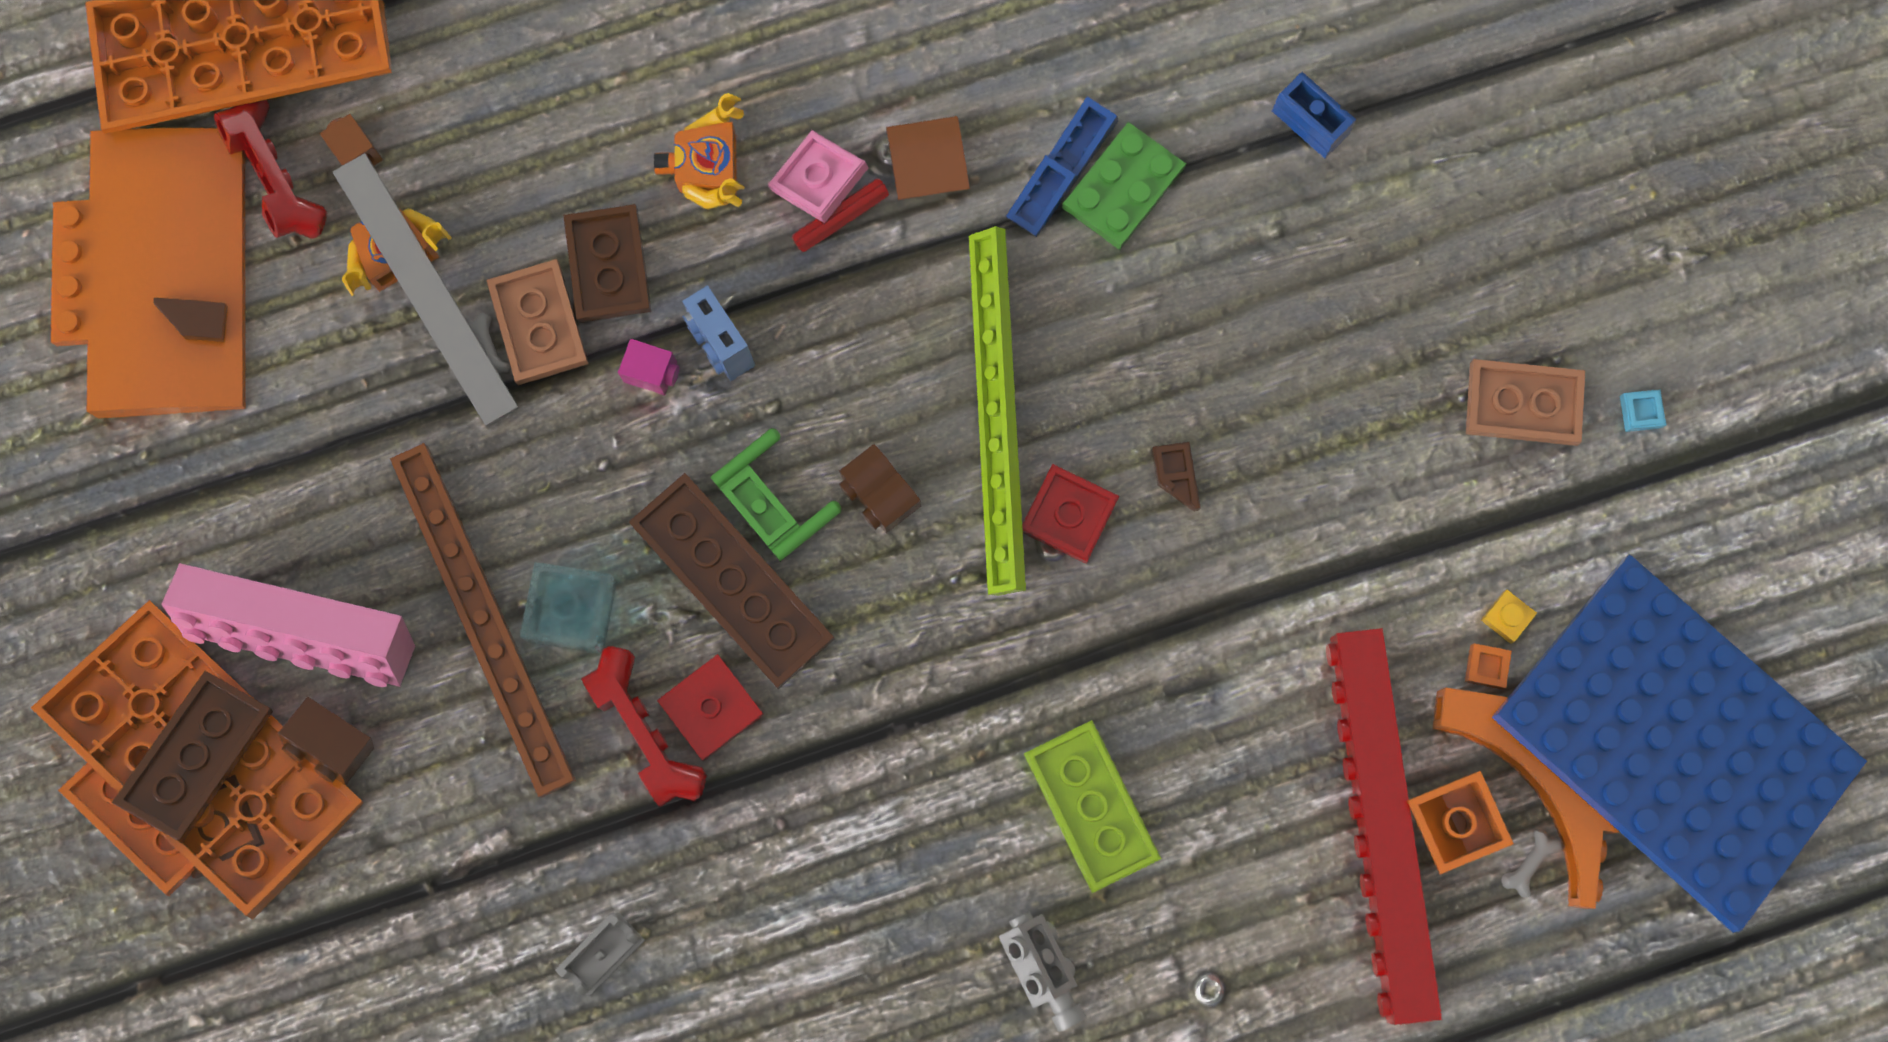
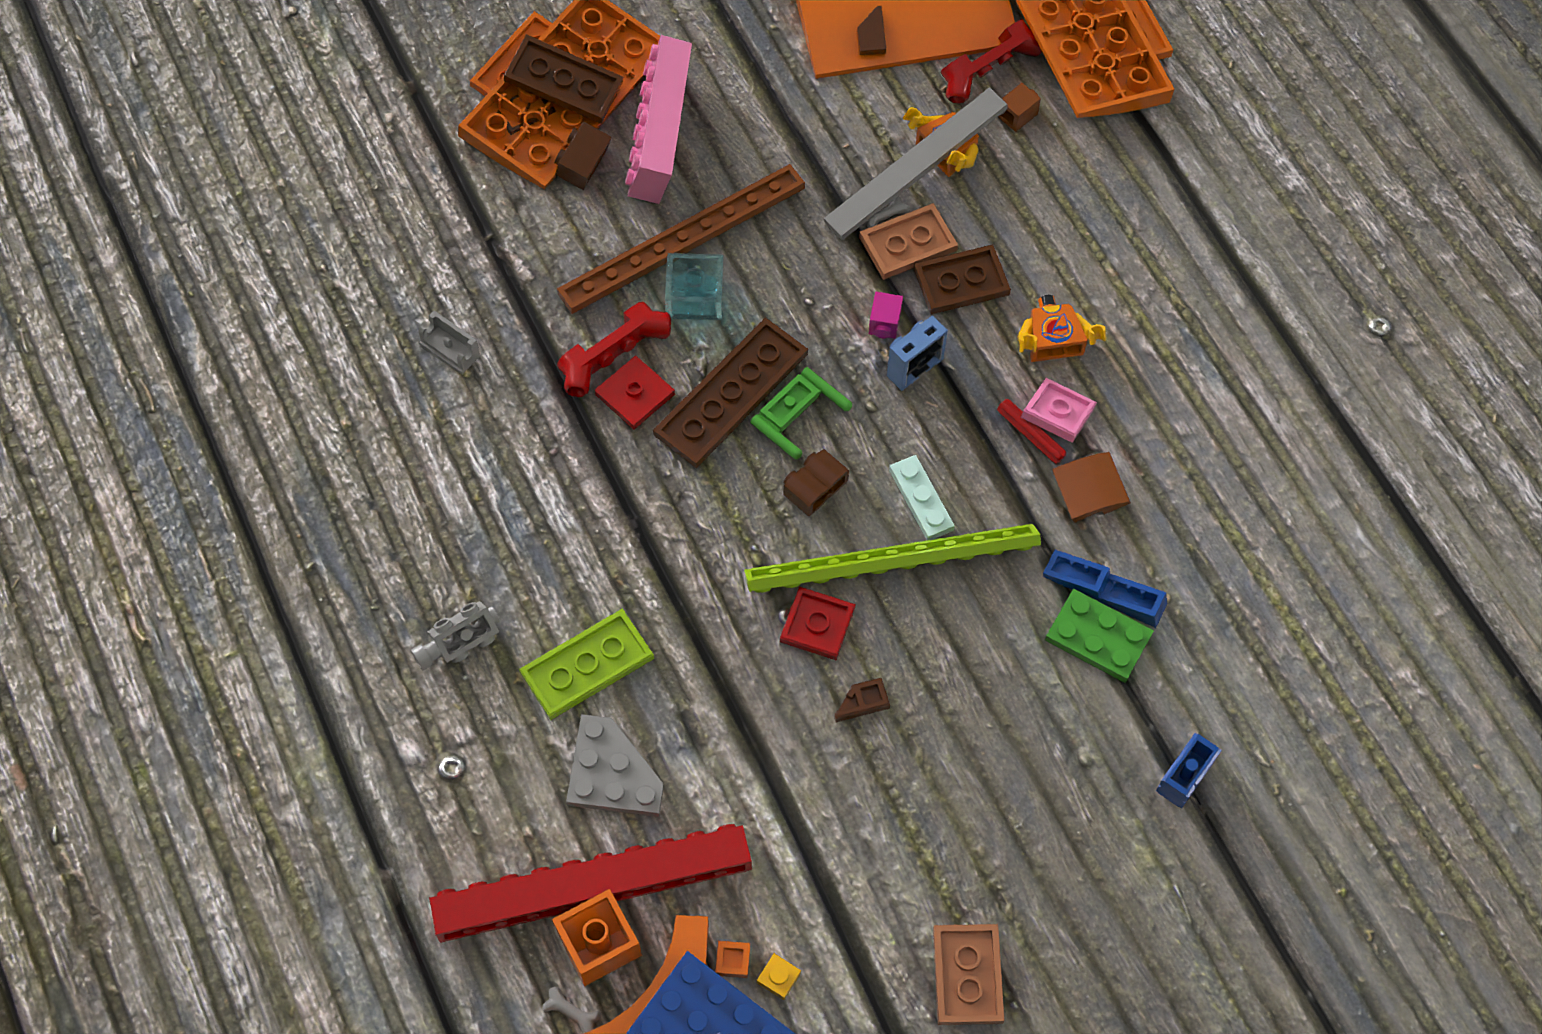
camera: 80 degrees right, 15 degrees down
none -> light grey plate [566,714,664,817]
none -> light aqua plate [889,455,955,540]

